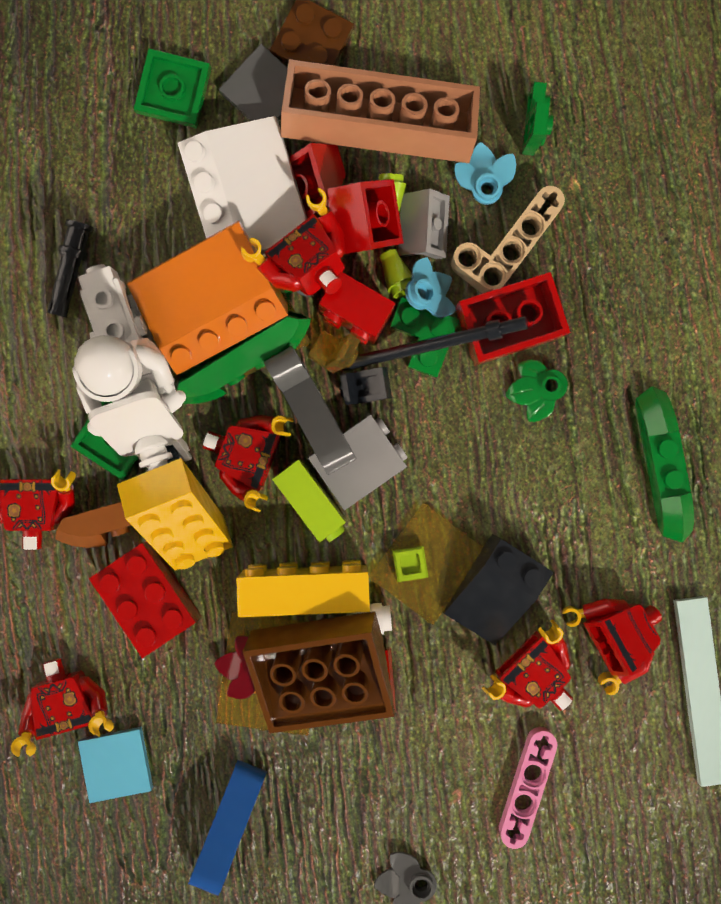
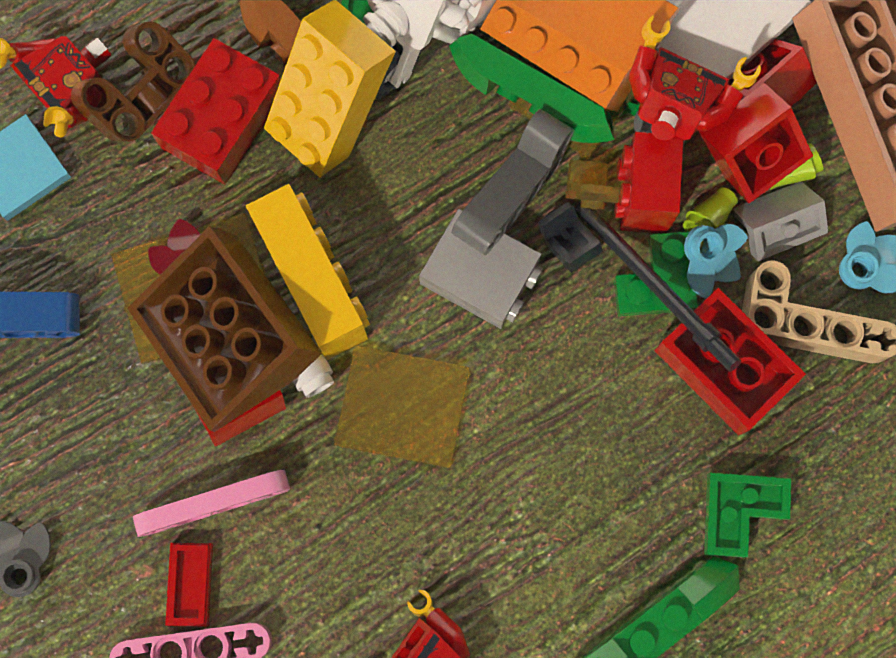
camera: 70 degrees right, 10 degrees down
red torso [203,415,294,512] -> none
lime brick [272,459,346,543] -> none
lime tile [392,545,428,582] -> none
black slope [443,534,554,645] -> none
red torso [482,619,573,711] -> none
green plate [505,359,568,422] -> none
none -> reddish brown beam [71,21,195,142]
none -> bright pink beam [133,470,290,537]
none -> red tile [165,543,213,627]
none -> green plate [704,473,791,558]

